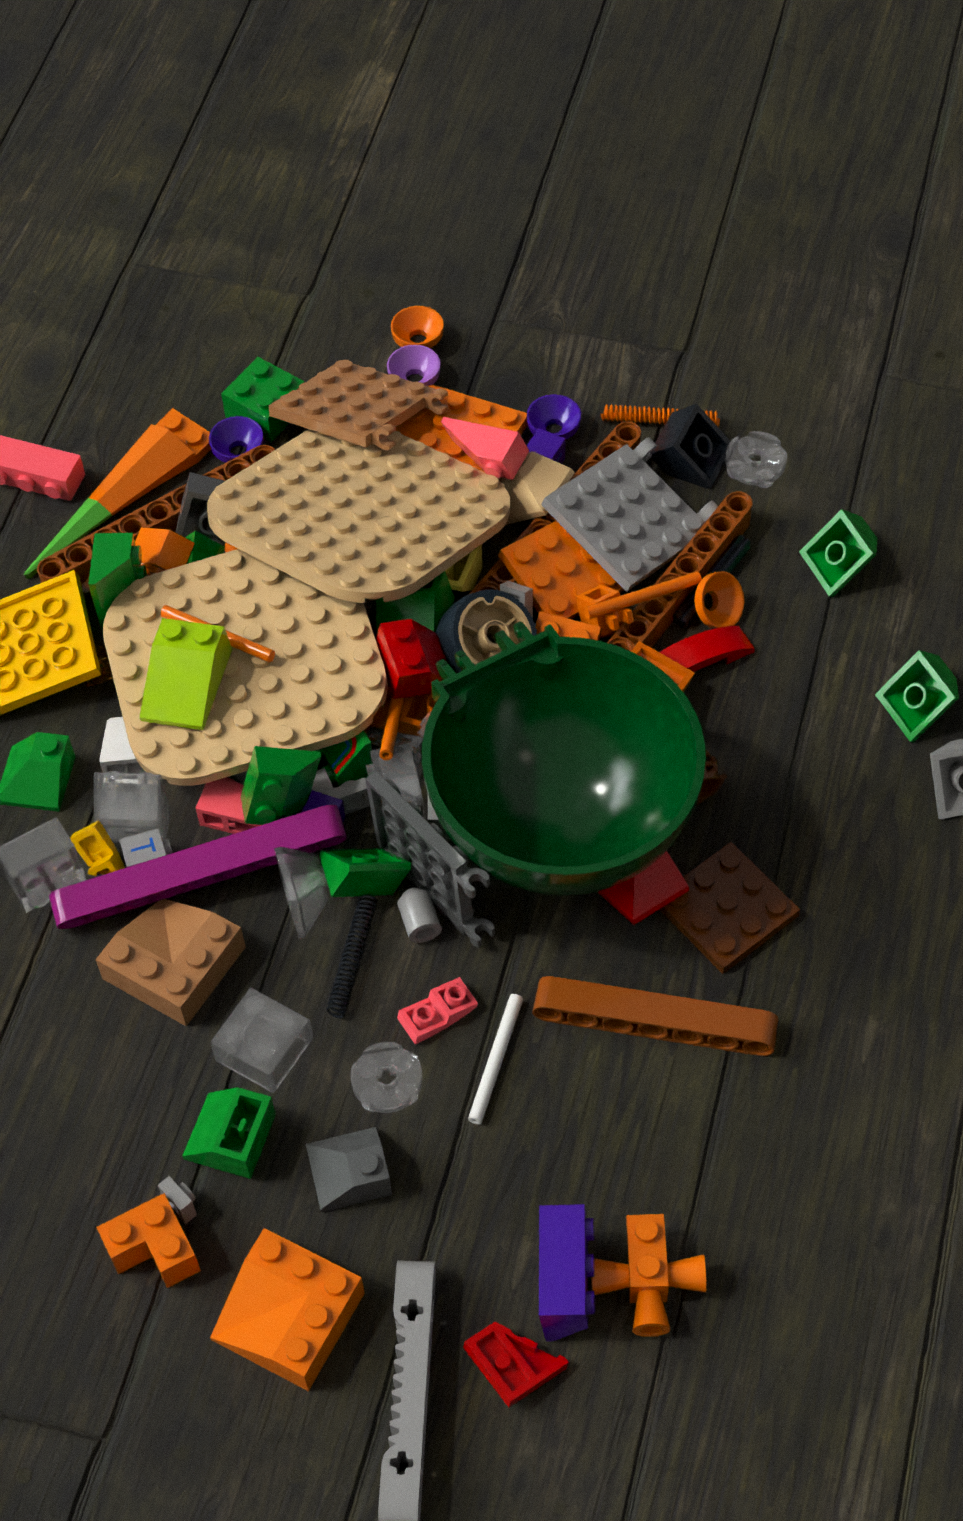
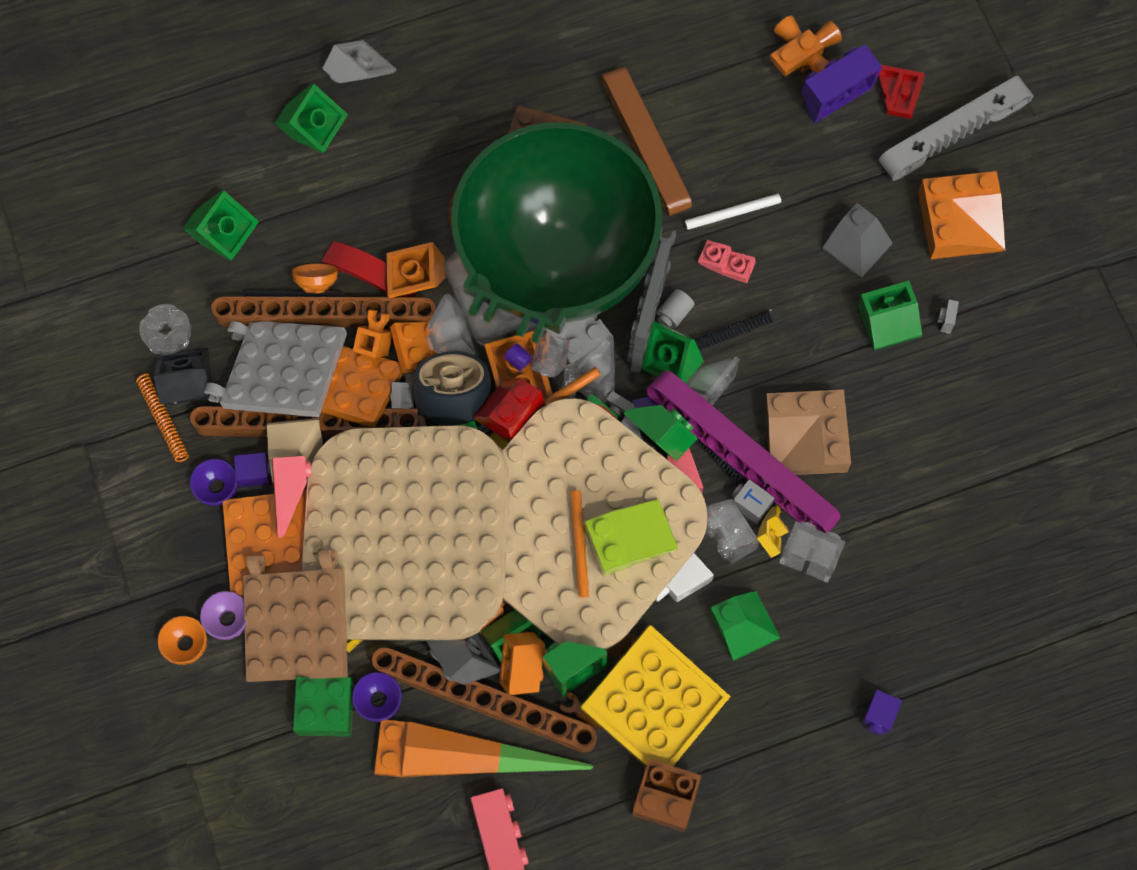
camera: 125 degrees left, 15 degrees up
orange brick [96,1193,201,1288] -> none
clear brick [210,987,313,1093] -> none
clear plate [350,1042,423,1113] -> none
orange bar [584,571,702,620] -> none

